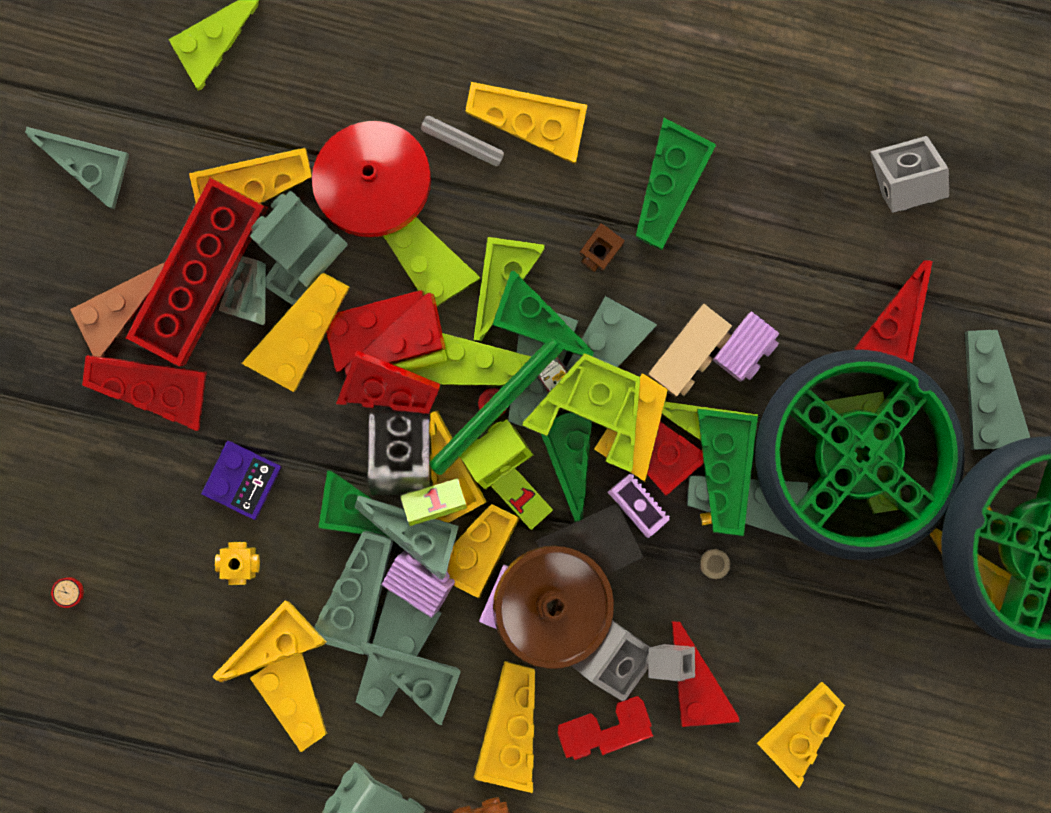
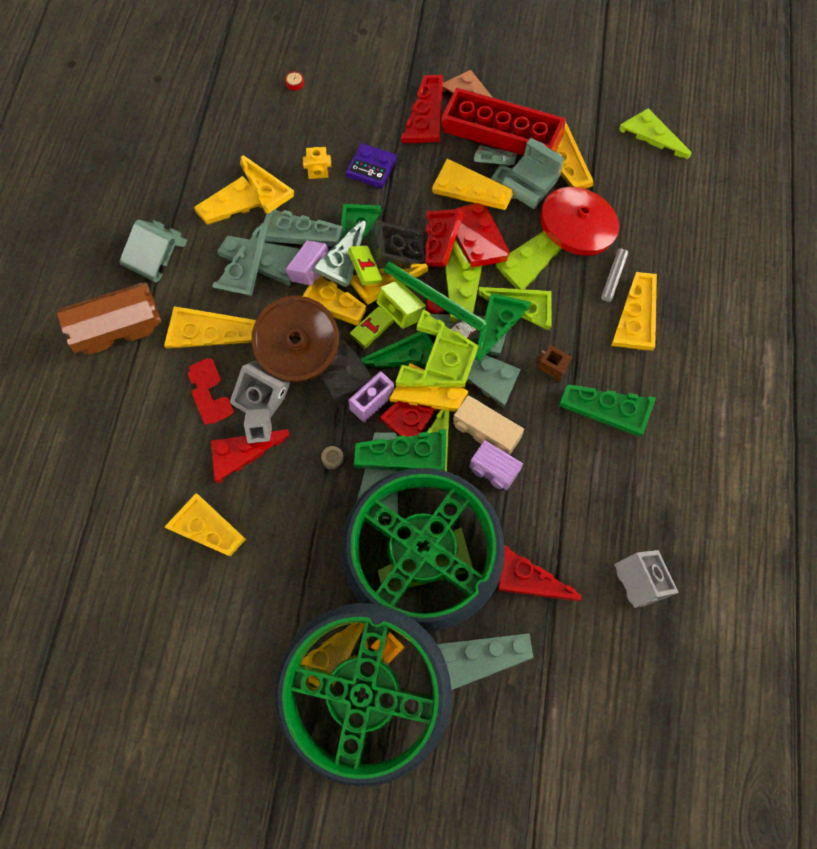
camera: 85 degrees right, 20 degrees down
sand green wing [25,127,129,209] -> none

